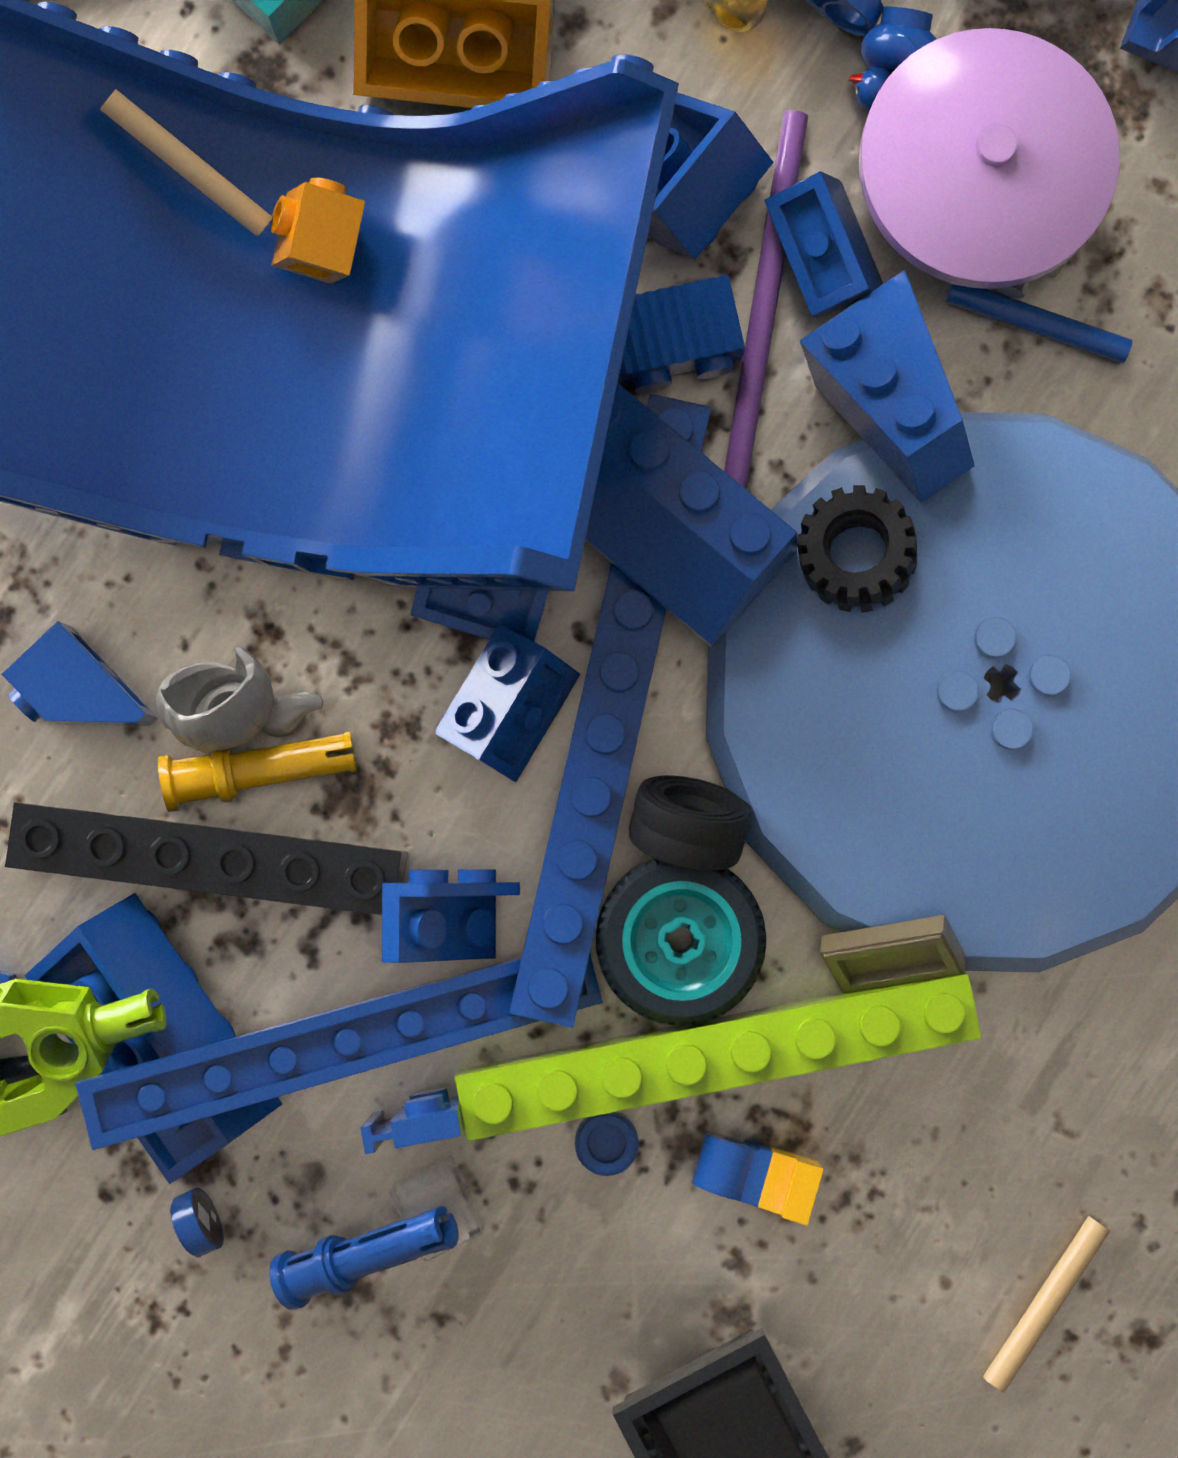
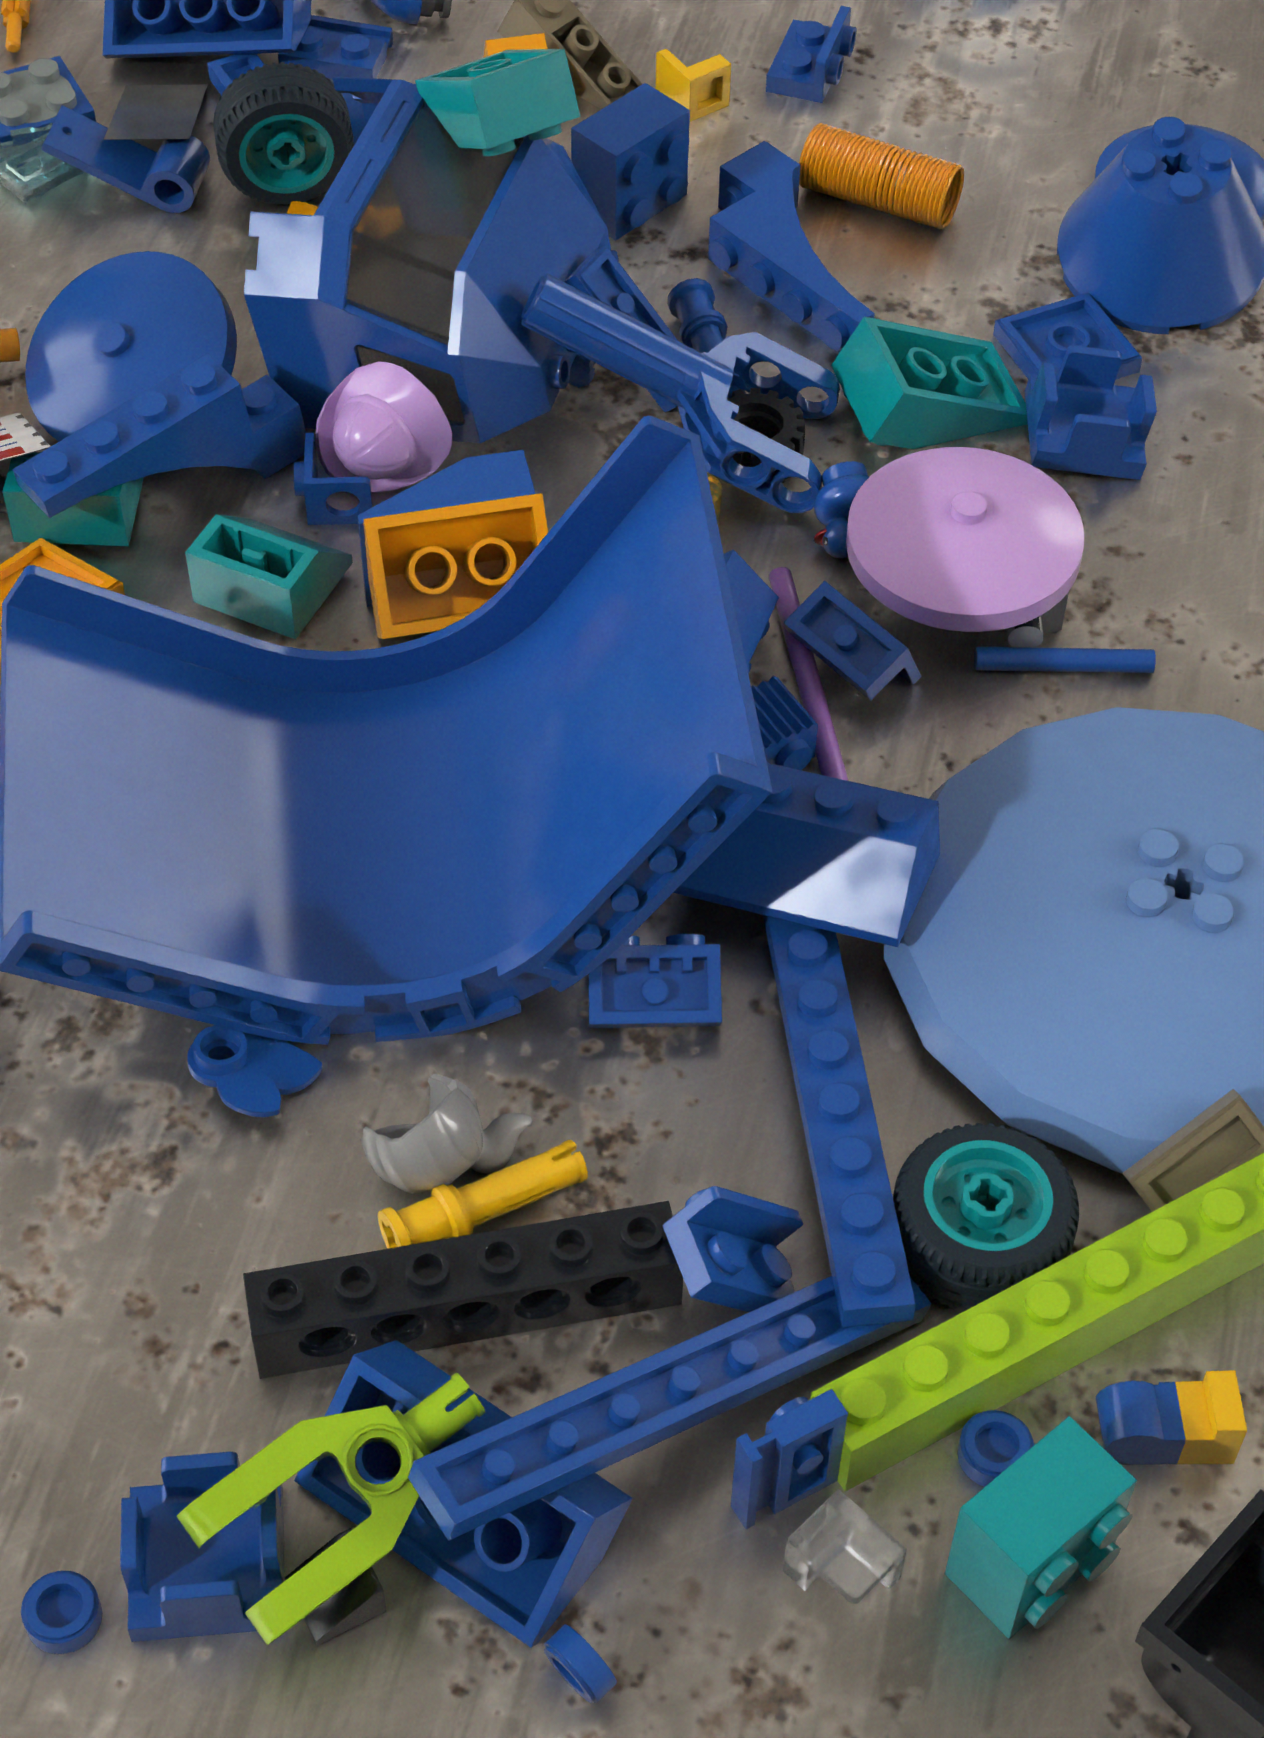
camera: 20 degrees left, 35 degrees down
blue slope [1,621,158,726] -> none
tan bar [100,89,272,237] -> none
blue pin [269,1206,459,1310] -> none
light orange brick [270,178,365,284] -> none
blue bracket [436,625,580,782] -> none
black tyre [629,775,751,871] -> none
black tyre [797,485,917,612] -> none
blue wedge [800,269,975,503] -> none
none -> blue plate [187,1025,322,1117]
none -> teal brick [945,1416,1137,1639]

